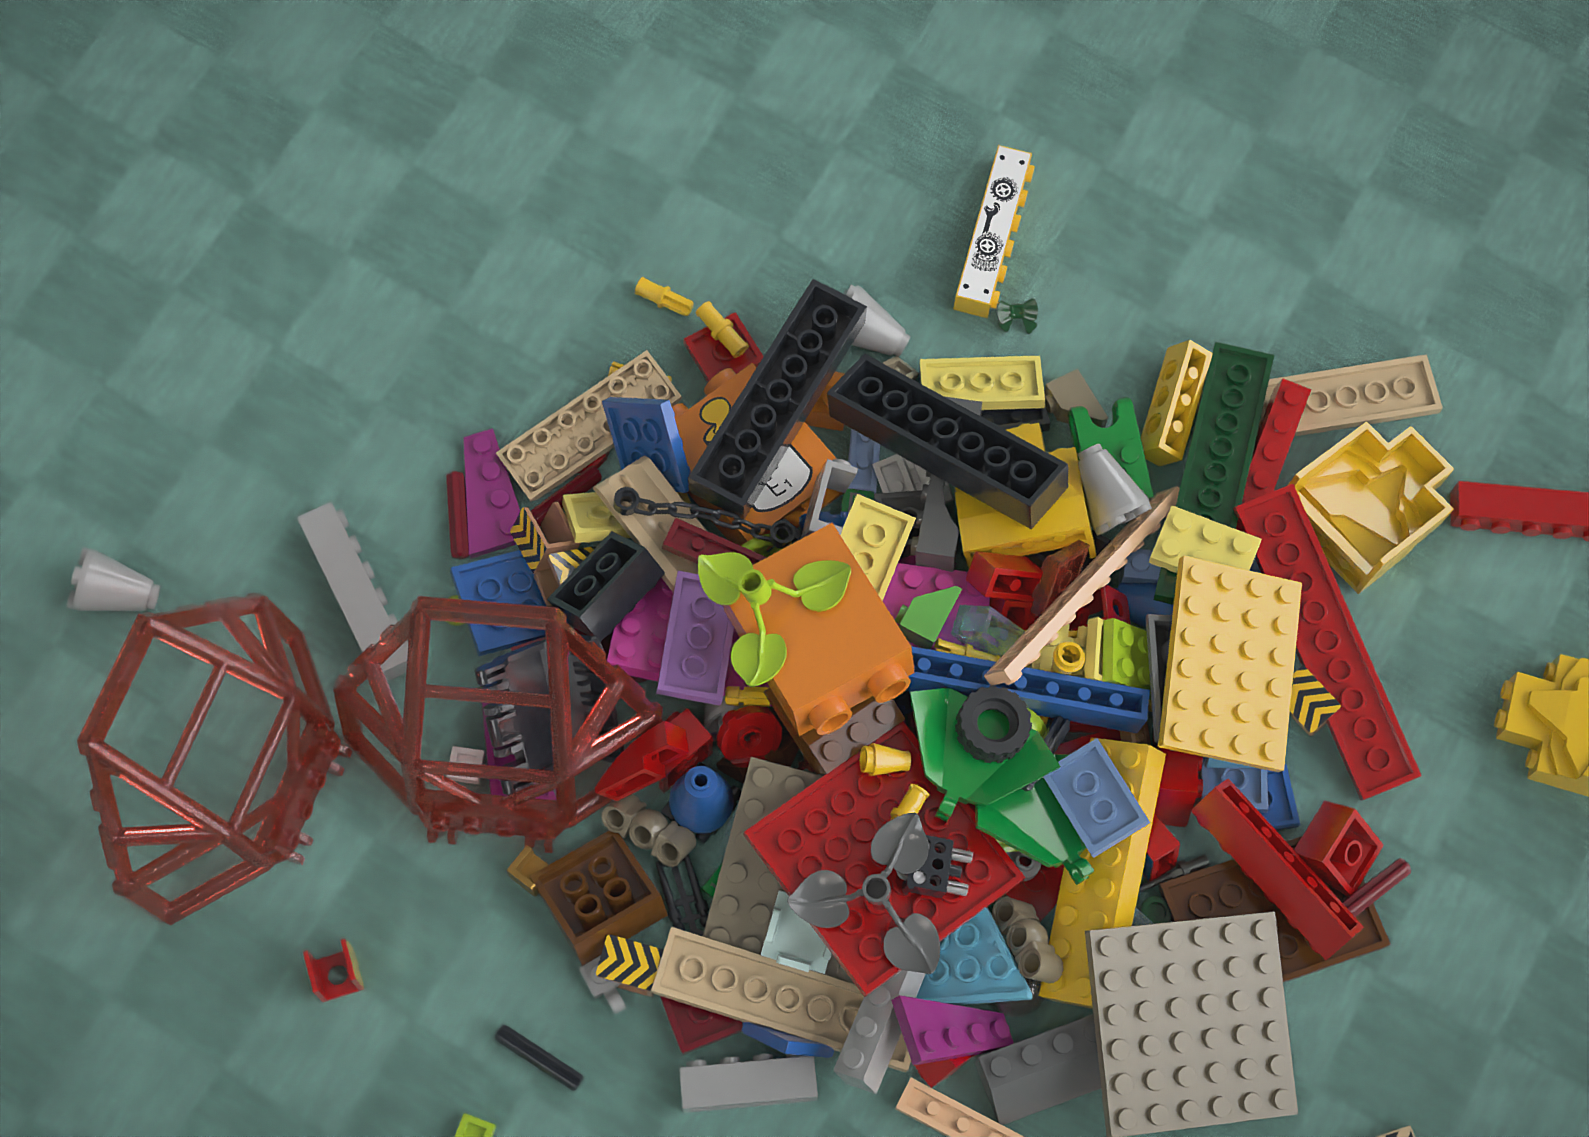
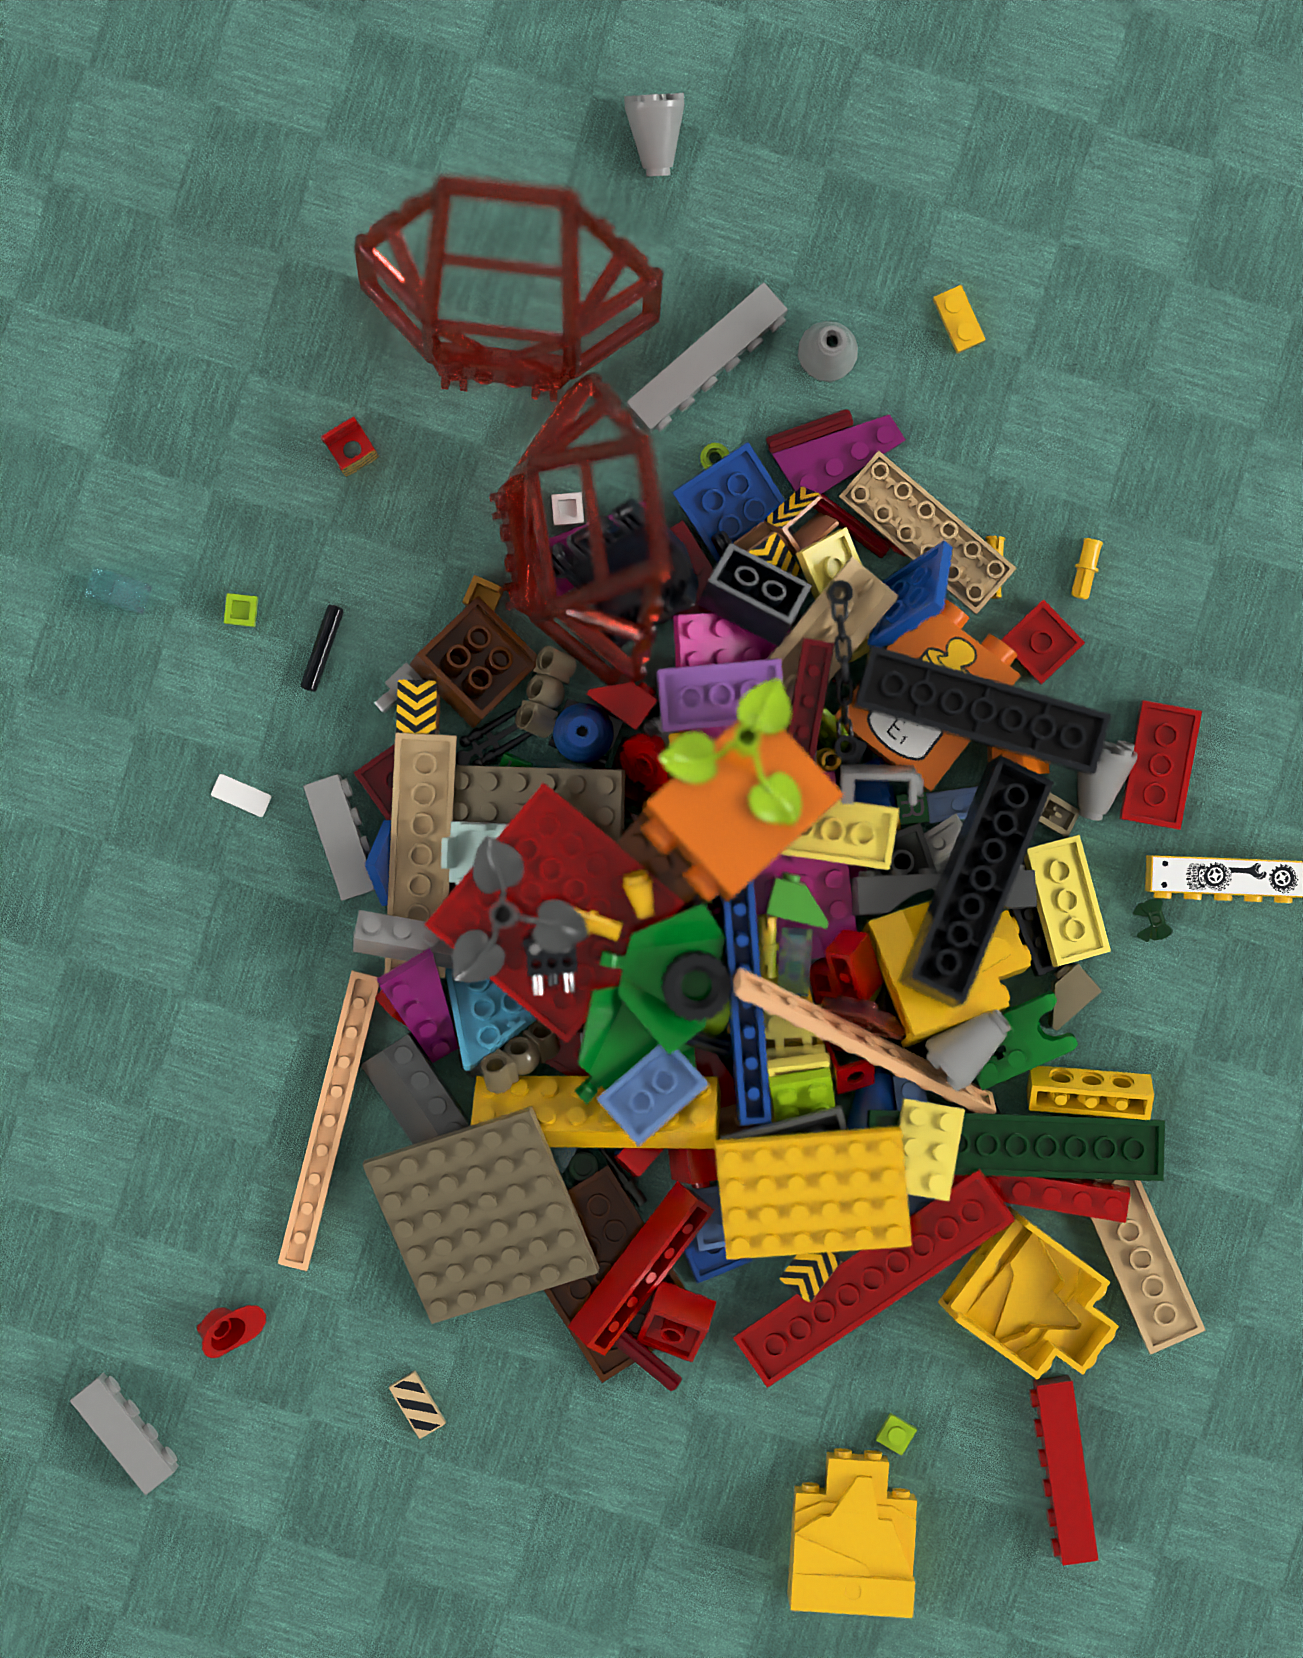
camera: 80 degrees right, 20 degrees up
red slope [595,721,689,801] -> none
yellow pin [695,301,749,358] -> none
yellow cone [1051,642,1085,675] -> none
none -> light grey cone [798,321,858,383]
none -> lime plate [875,1412,917,1456]
none -> yellow plate [933,285,986,354]
none -> red plate [1119,700,1202,830]

